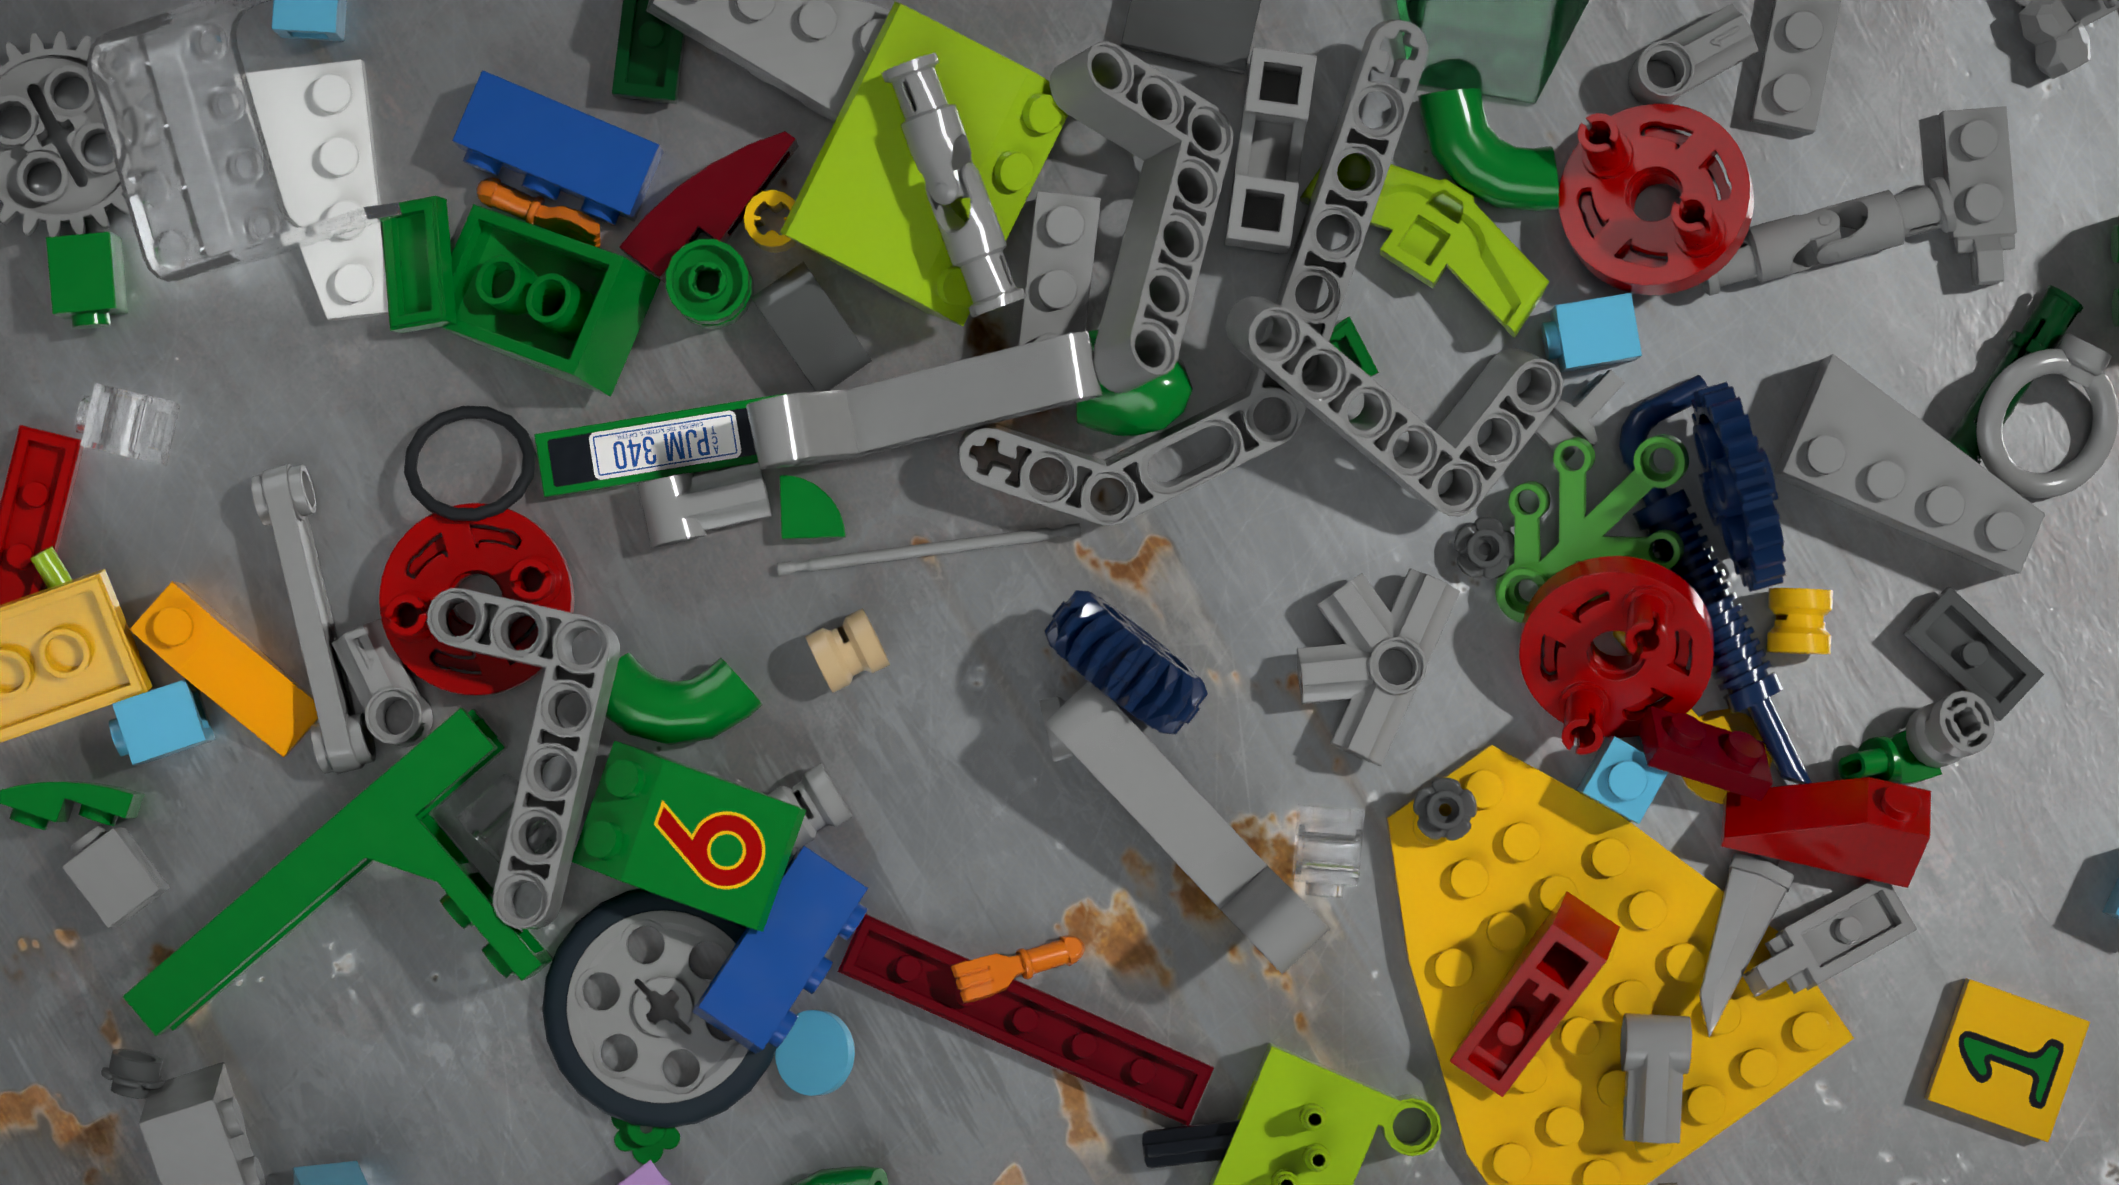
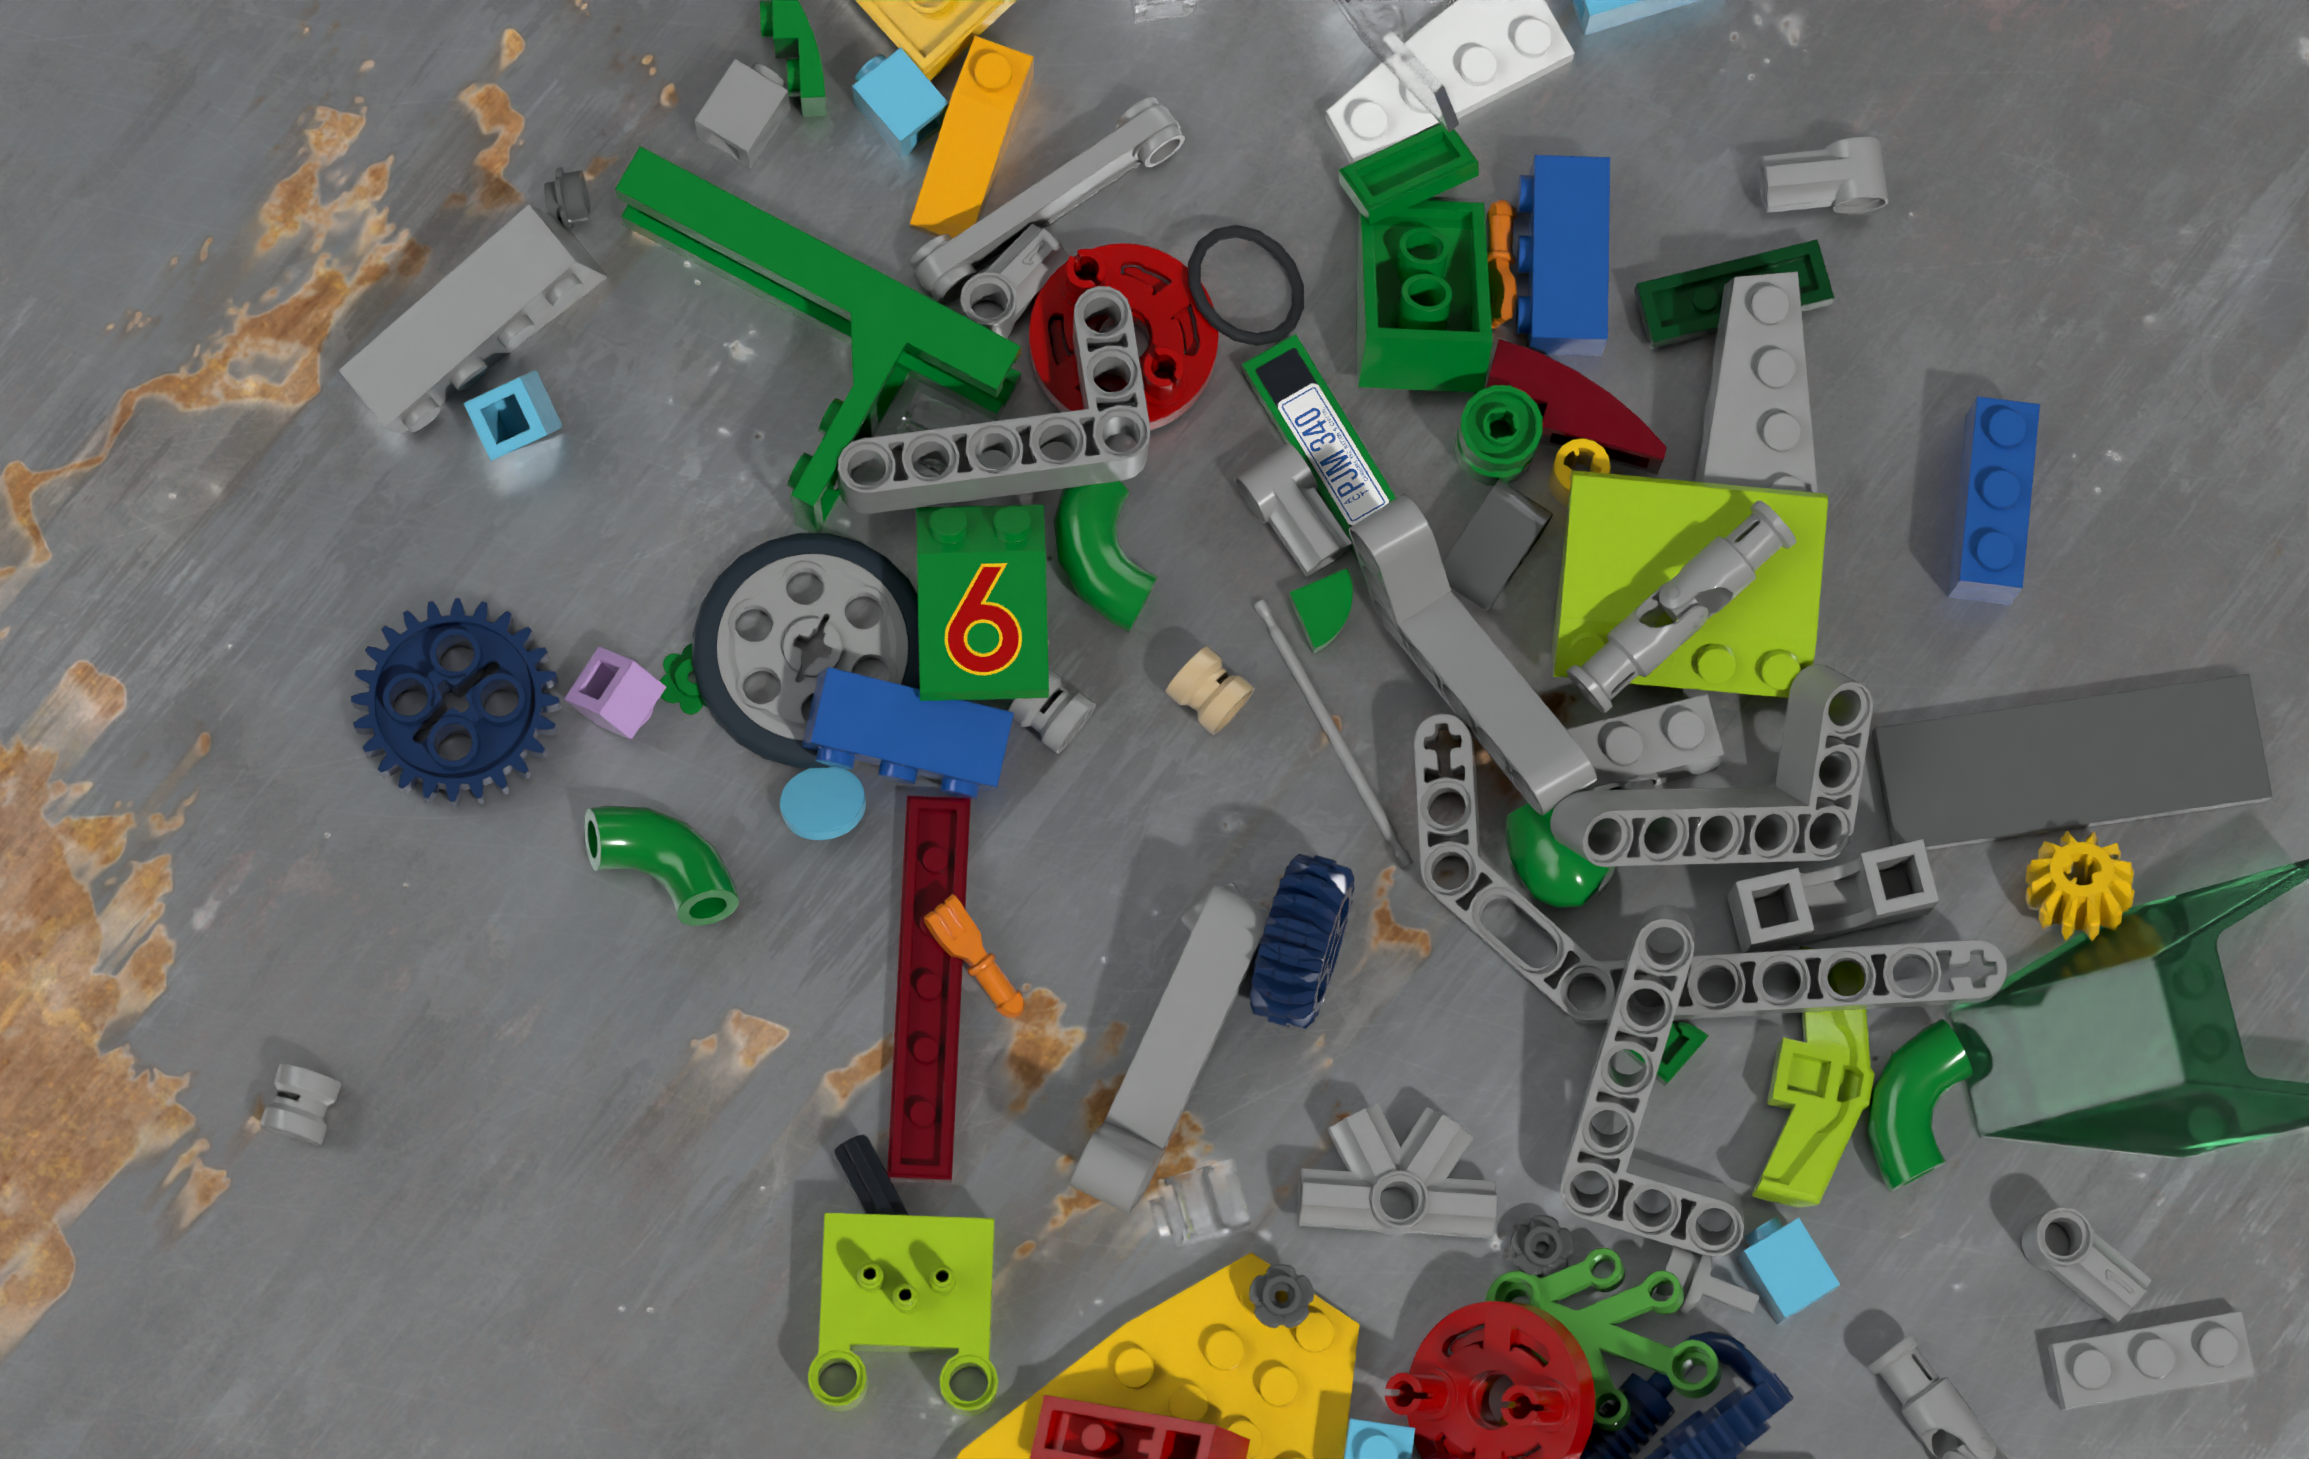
camera: 65 degrees right, 10 degrees down
red piece [1559,103,1754,295] -> none

